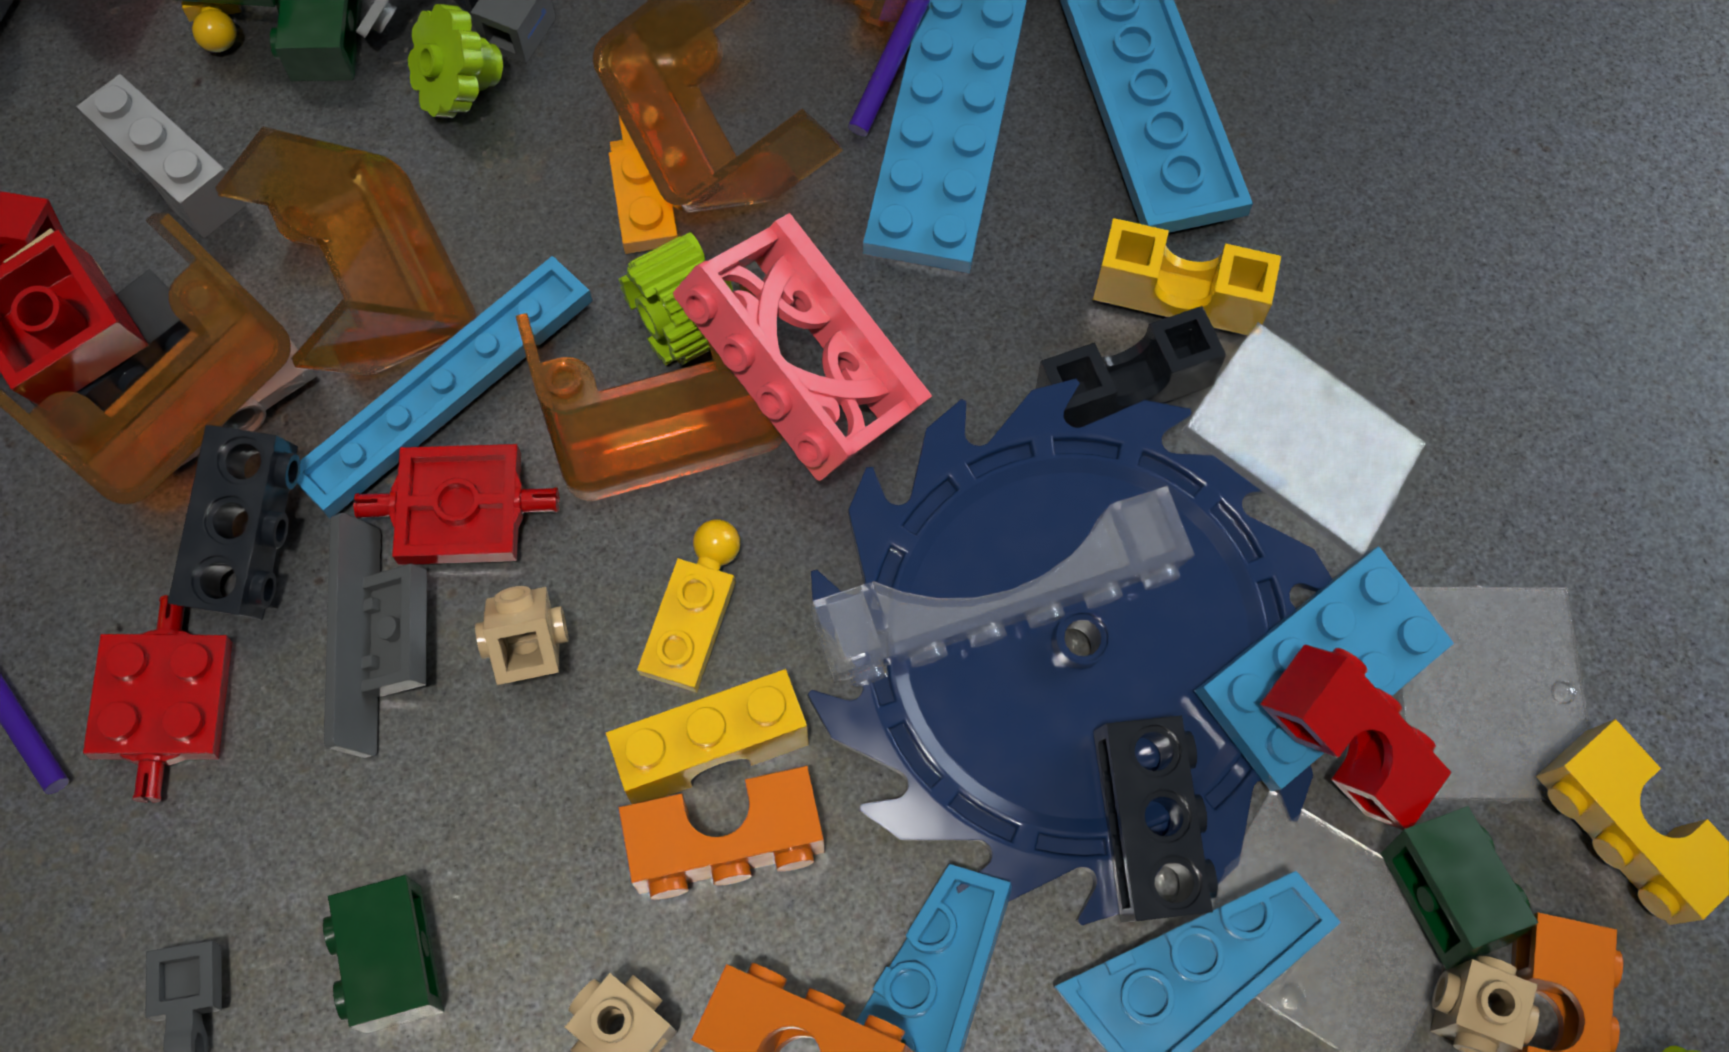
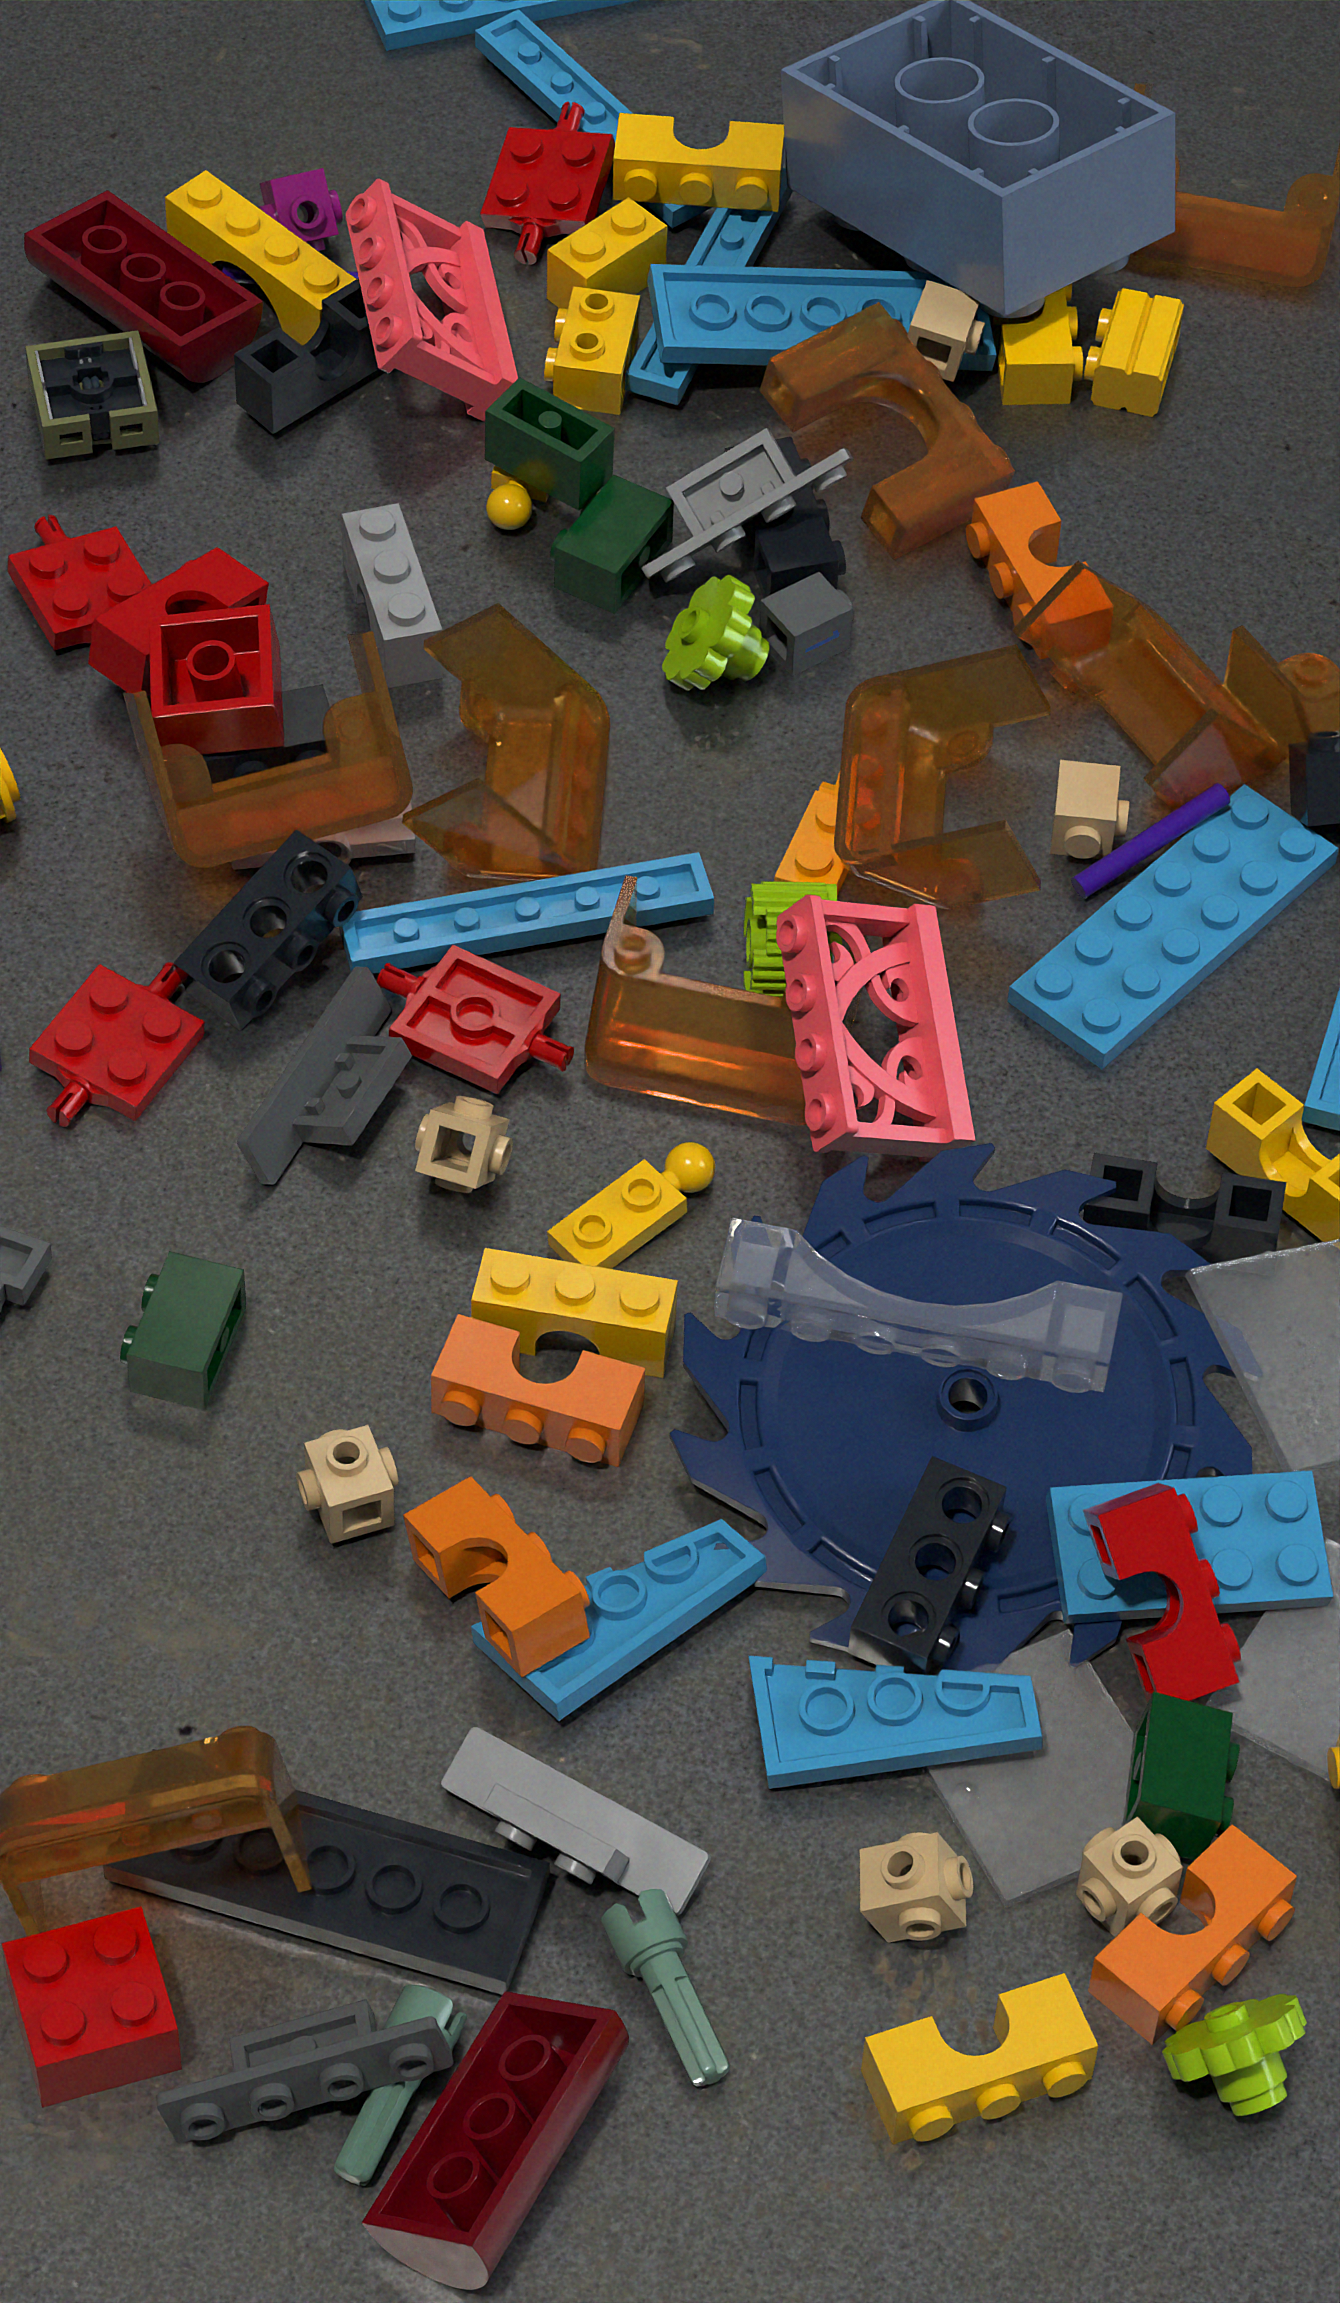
camera: 30 degrees right, 15 degrees down
none -> tan brick [1050,760,1129,859]

